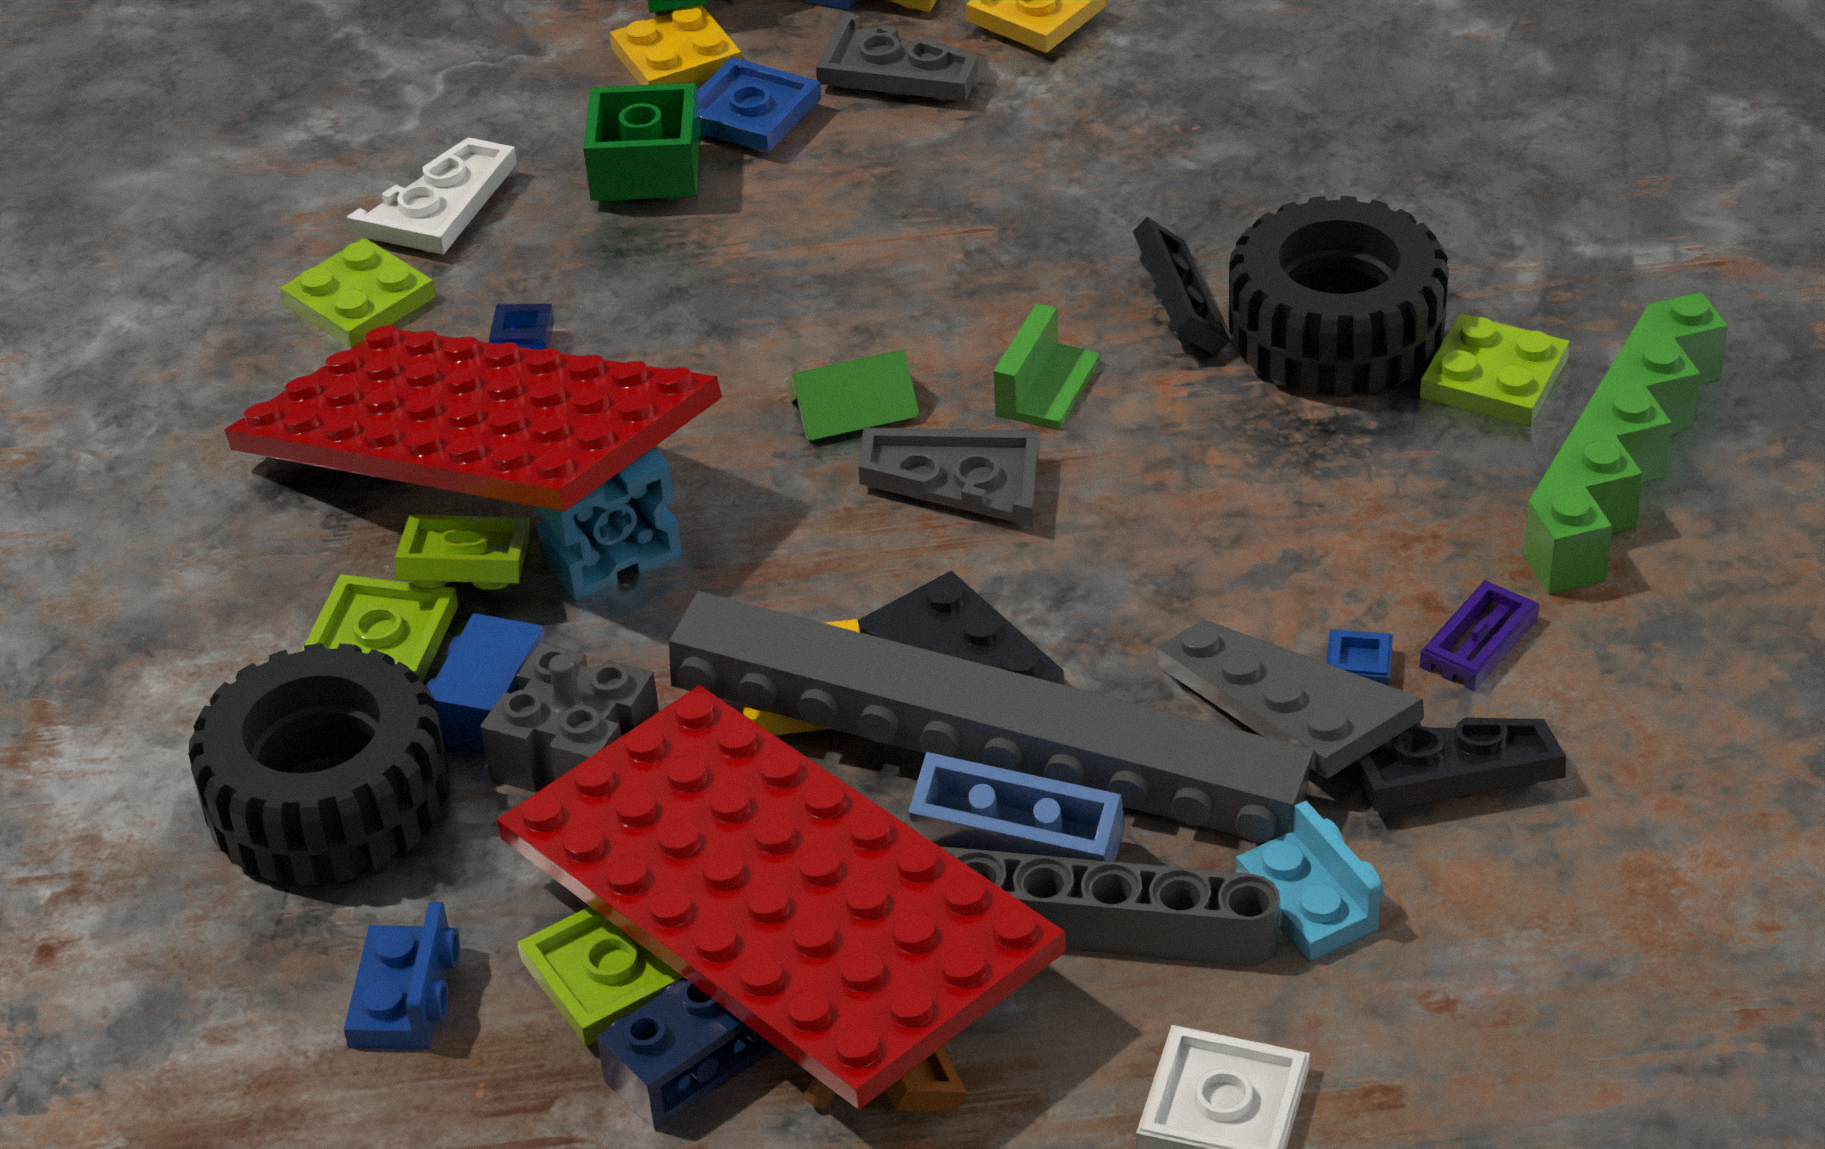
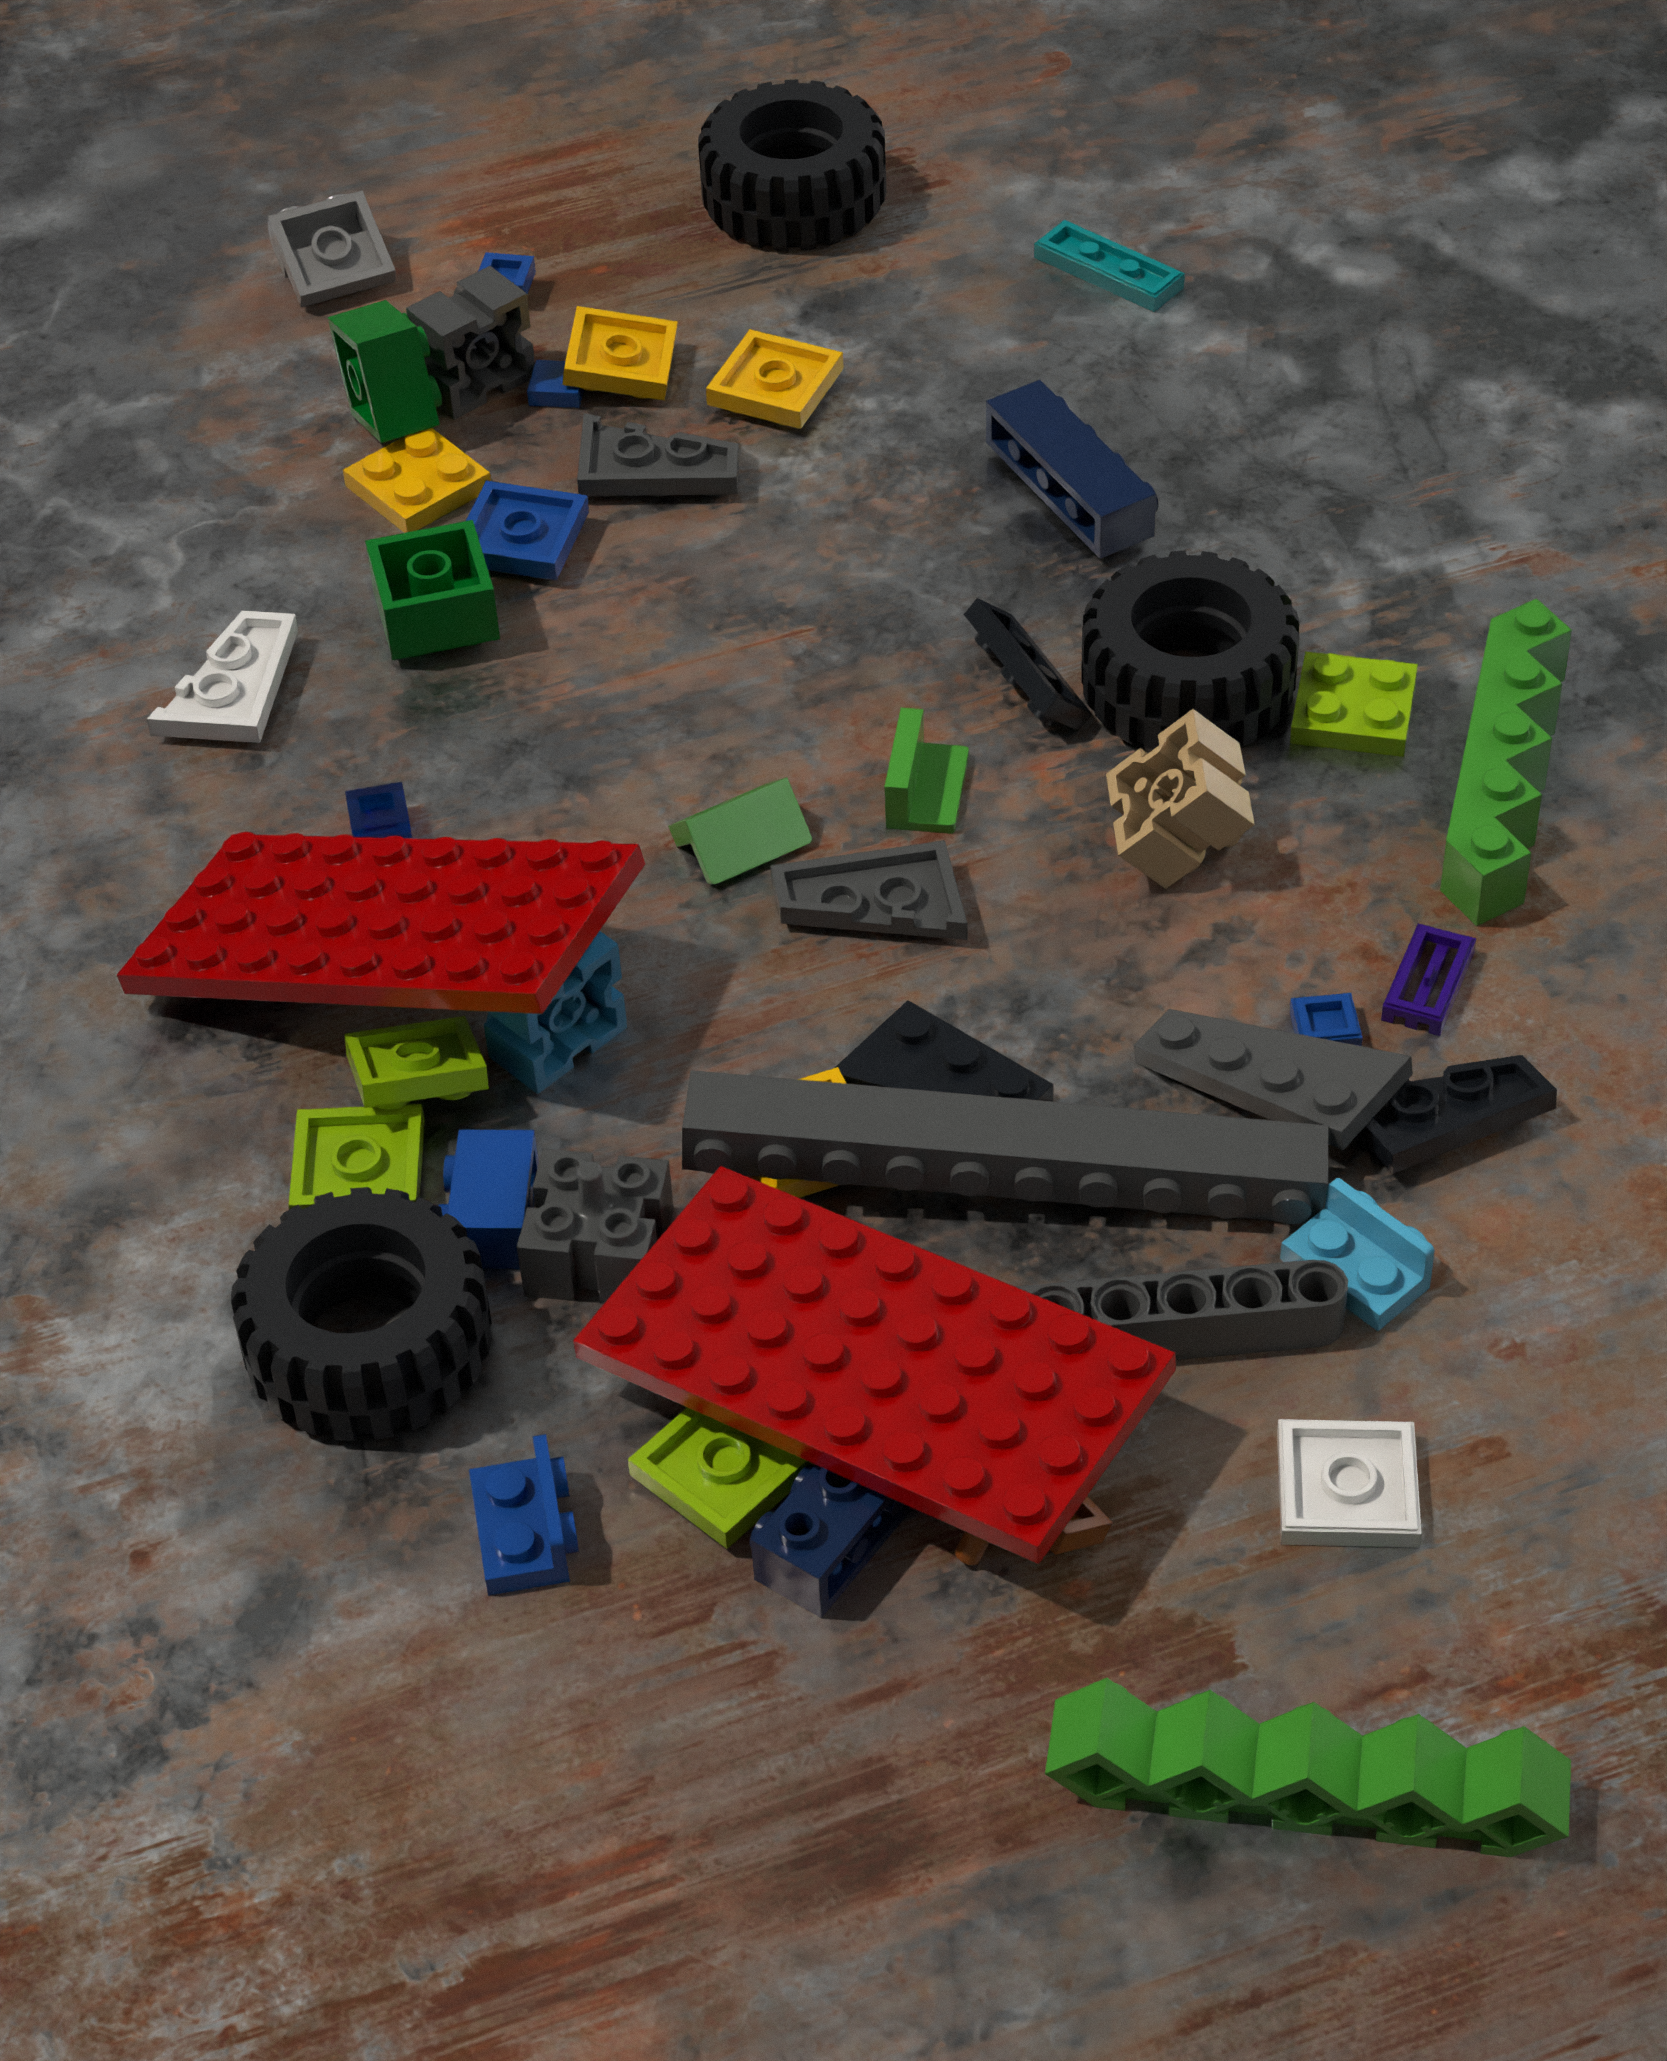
camera: 15 degrees left, 5 degrees up
lime plate [279,237,436,349] -> none
medium blue brick [908,752,1125,862] -> none
none -> dark blue brick [986,380,1159,559]
none -> tan brick [1106,709,1255,889]

